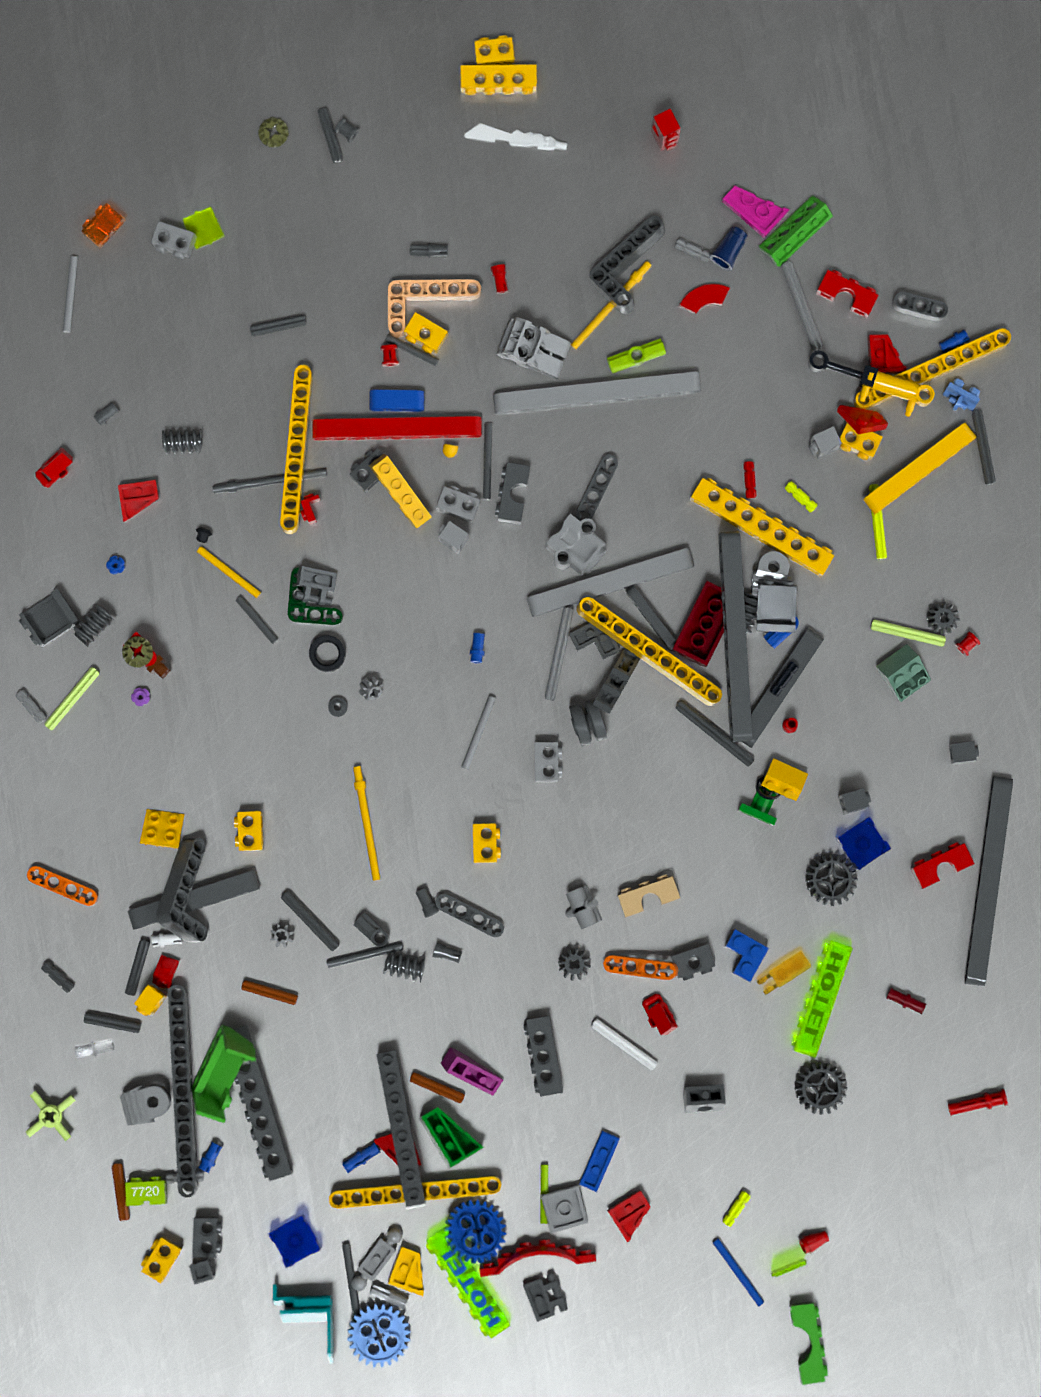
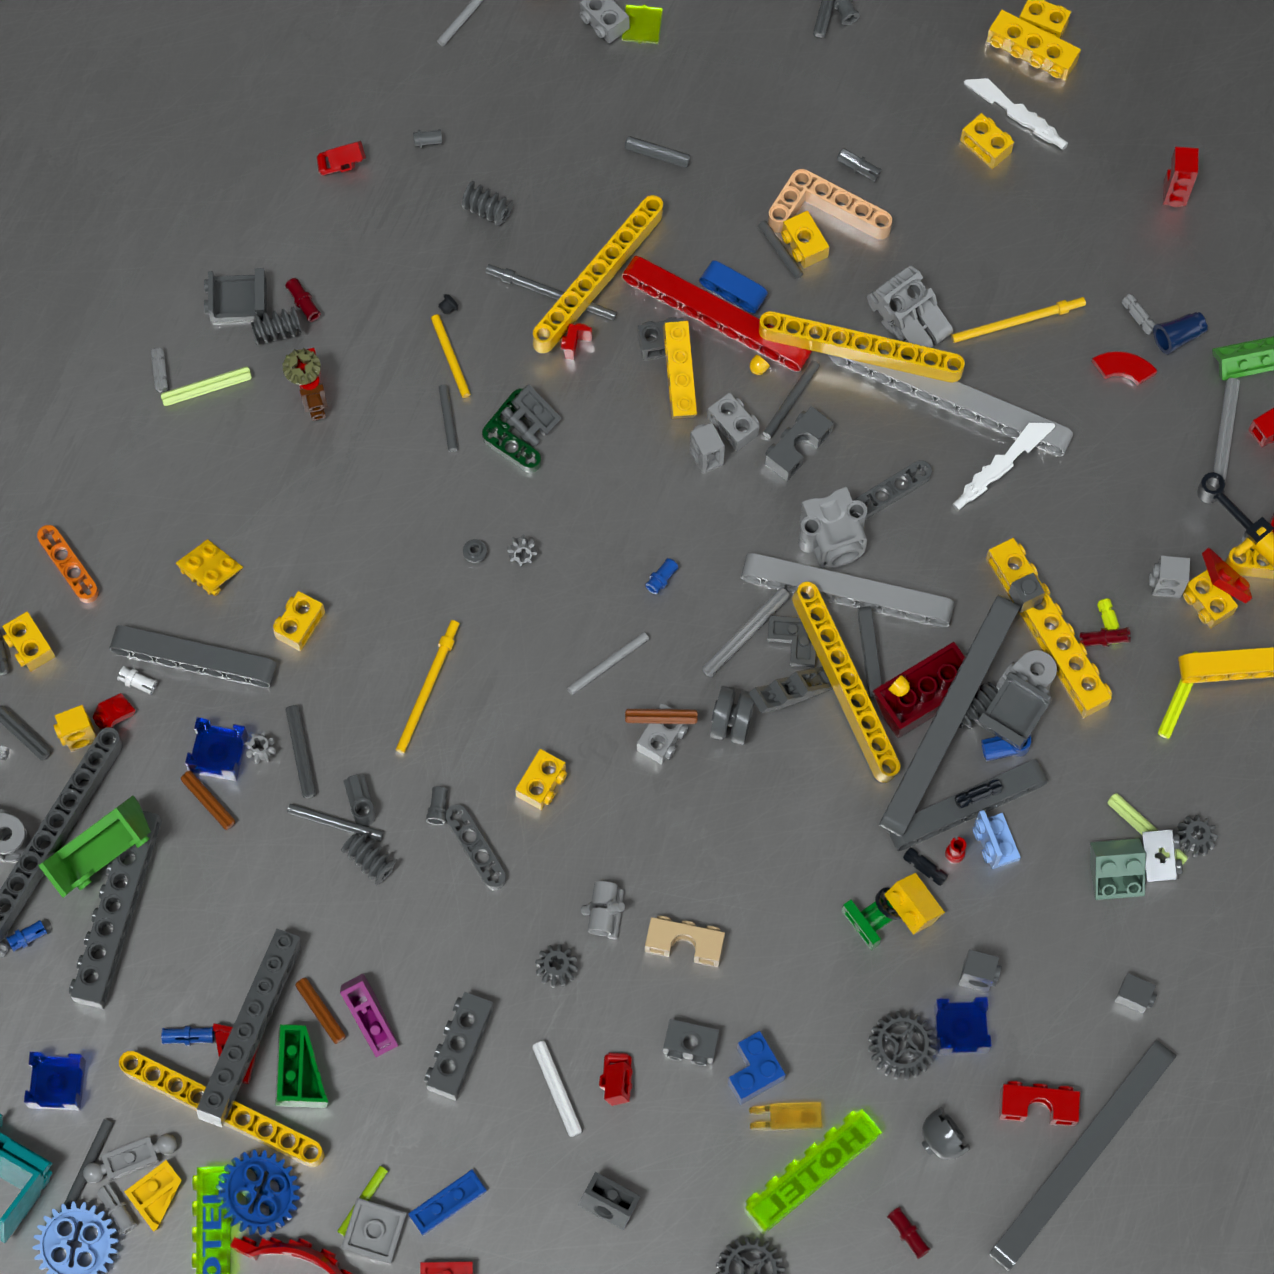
camera: 30 degrees right, 15 degrees down
blue plate [106,556,125,575] -> none
red wing [118,480,159,522] -> none
dark grey axle [125,939,150,996] -> none
medium lavender plate [131,687,150,706] -> none
dark grey beam [156,838,208,942] -> none
black tyre [309,635,346,672] -> none
red bush [380,345,399,367] -> none
dark grey pin [432,943,462,963] -> none
red pin [490,264,508,294] -> none
dark grey beam [589,216,665,314] -> none
orange beam [603,955,678,980] -> none
lime piece [607,338,666,374] -> none
dark grey axle [676,701,755,767] -> none
dark pink wing [722,186,789,238] -> none
red axle [743,461,757,499] -> none
red bush [955,631,981,657] -> none
none -> yellow brick [2,611,55,672]
none -> clear blue panel [185,717,248,781]
none -> dark red pin [285,278,321,322]
none -> dark orange axle [625,709,698,724]
none -> yellow beam [759,311,965,383]
none -> yellow hinge [888,675,910,696]
none -> black axle [903,847,948,886]
none -> dark grey cylinder [922,1107,971,1160]
none -> white sword [953,423,1055,511]
none -> yellow brick [960,113,1014,170]
none -> light blue bracket [972,810,1021,870]
none -> dark grey brick [1009,573,1045,613]
none -> dark red pin [1080,627,1131,647]
none -> brick [1142,829,1183,882]

